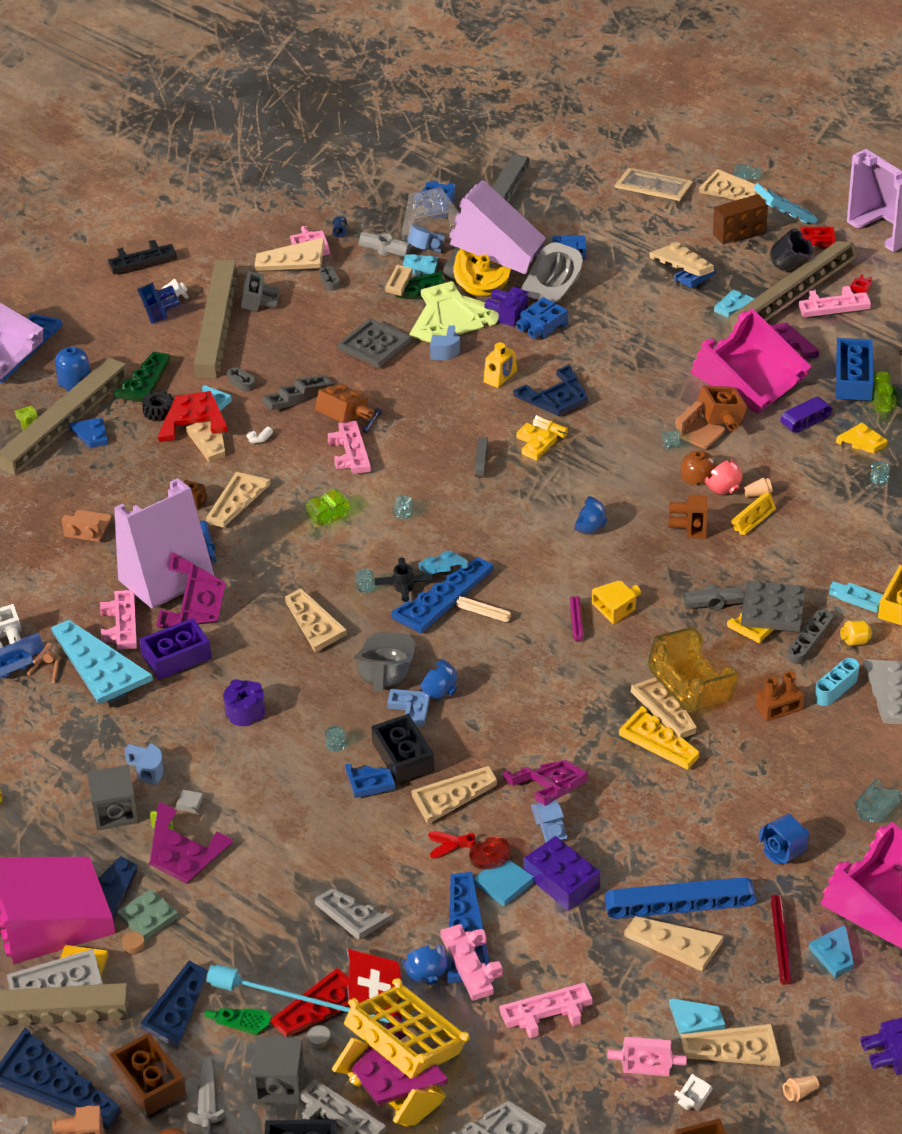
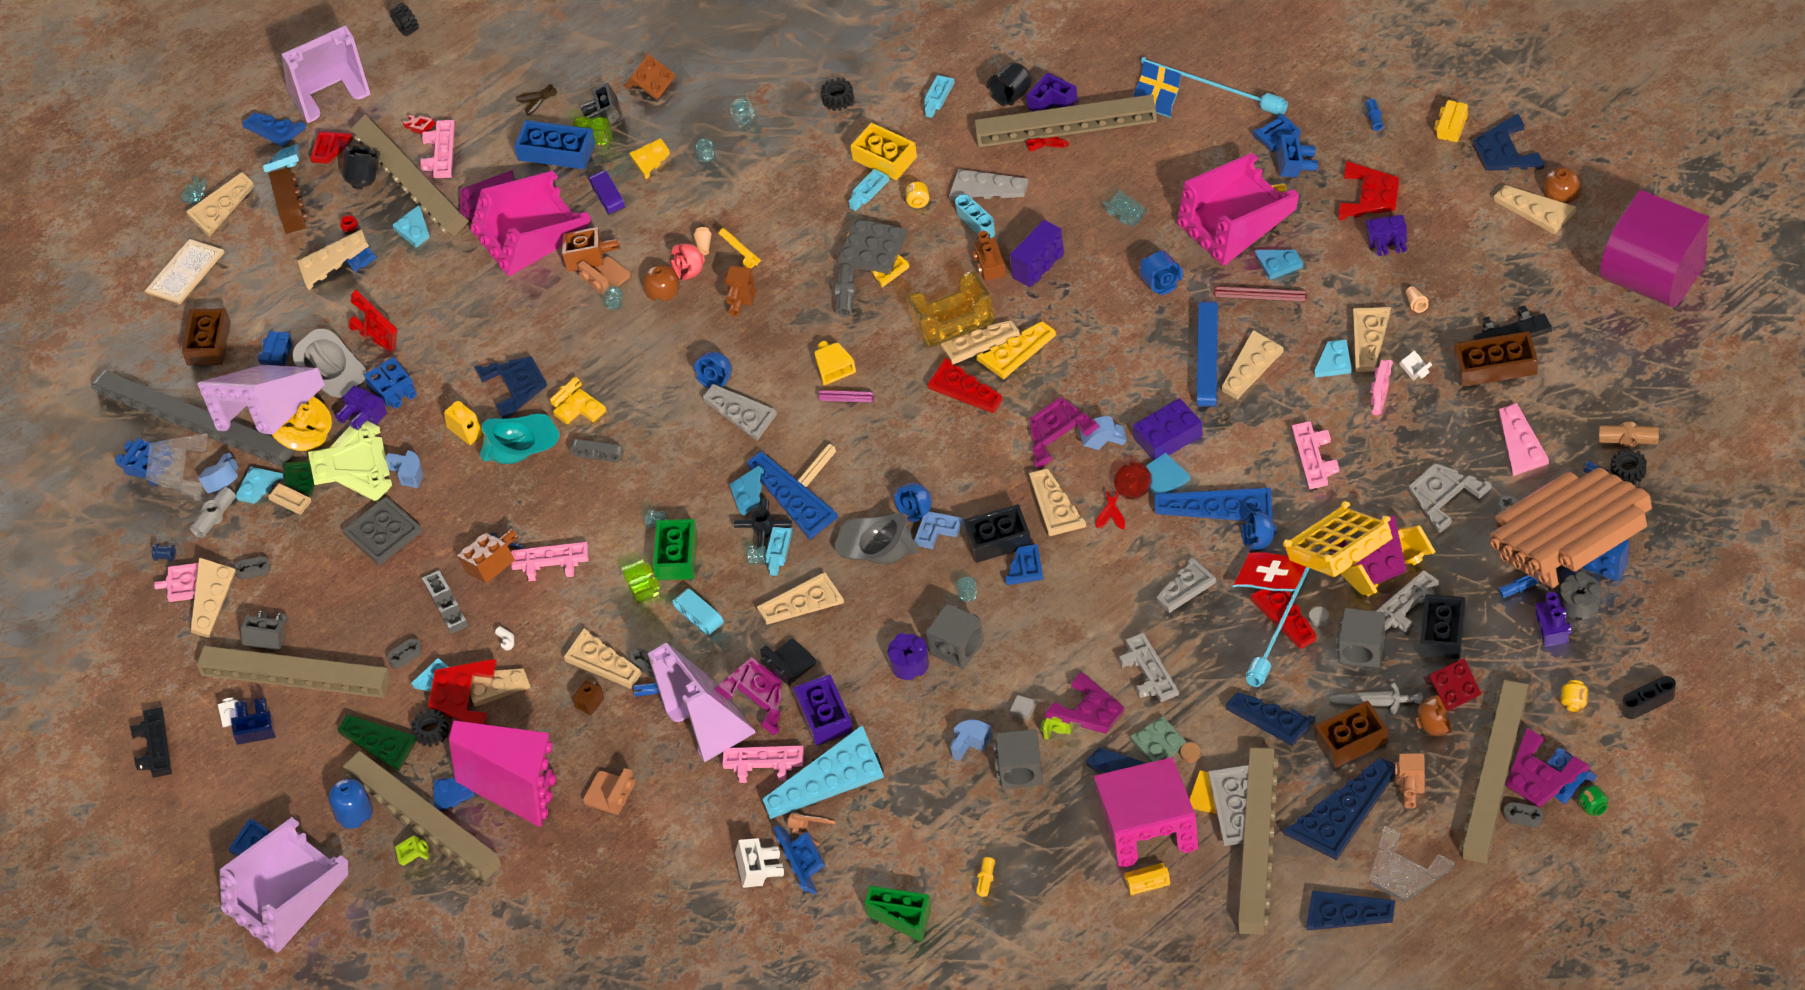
camera: 75 degrees left, 10 degrees up
green piece [205,1008,272,1036] -> none
bright pink hinge [440,924,503,1001] -> none
dark grey beam [787,609,833,664] -> none
none -> reddish brown brick [182,308,231,366]
none -> blue wing [243,113,306,147]
none -> red plate [340,215,358,232]
none -> red wing [348,290,398,352]
none -> dark pink windscreen [449,721,556,827]
none -> teal piece [479,414,560,465]
none -> dark grey beam [630,648,655,677]
none -> green brick [653,519,698,581]
none -> medium azure beam [672,588,724,635]
none -> light grey wing [703,384,777,441]
none -> black bracket [760,639,816,686]
none -> medium azure hinge [766,527,793,576]
none -> dark grey brick [926,604,984,670]
none -> red wing [928,358,1003,414]
none -> dark purple brick [1010,220,1064,288]
none -> light grey hinge [1119,633,1179,702]

